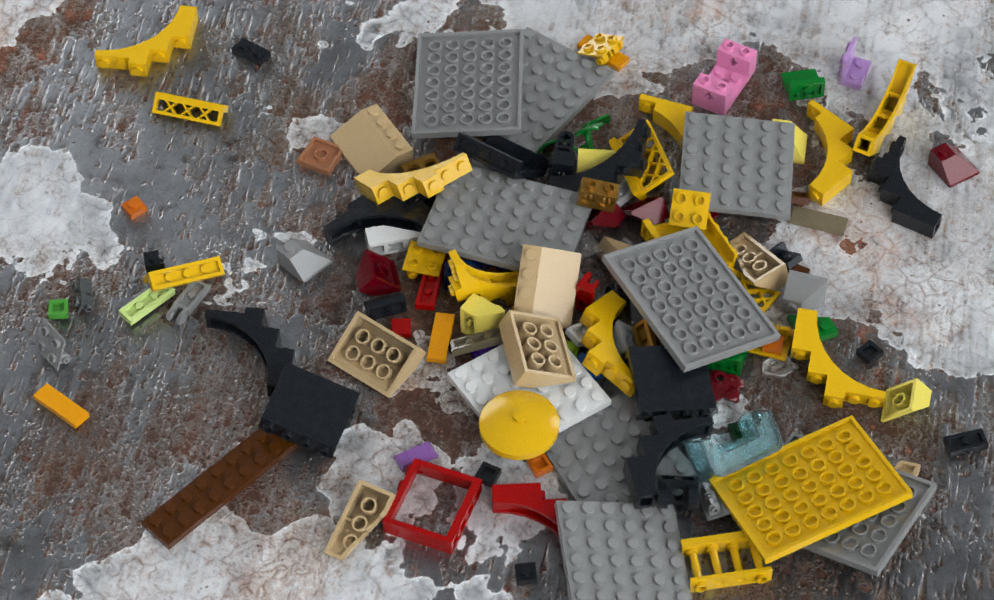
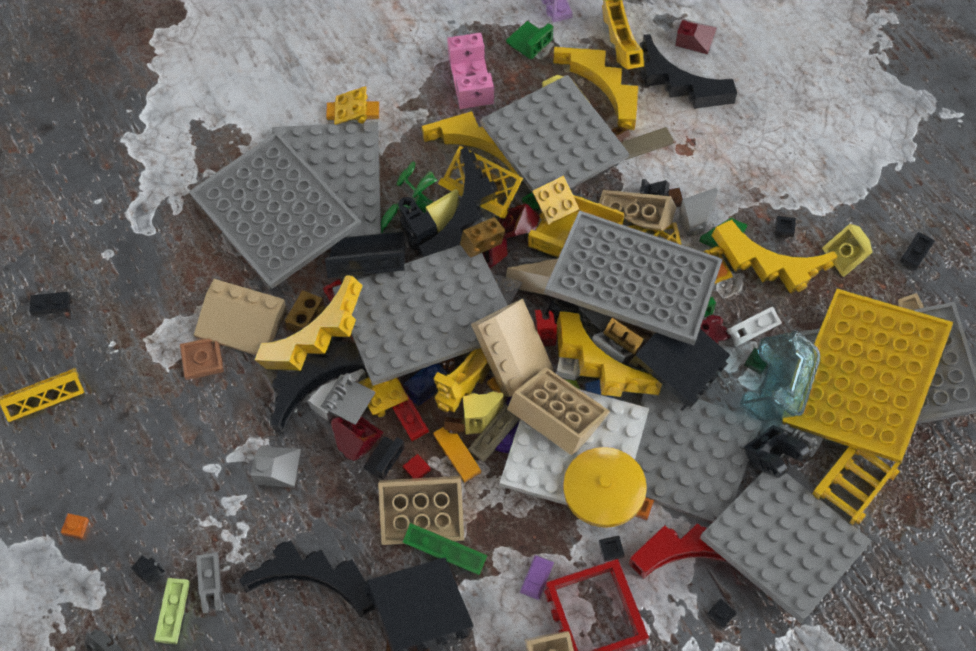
camera: 40 degrees left, 10 degrees up
yellow fence [143,256,225,292] -> none
black arch [623,414,714,509] -> none
none -> light grey hinge [321,373,375,425]
none -> green plate [402,523,488,575]
none -> reddish brown plate [444,417,465,434]
none -> white plate [726,306,782,347]

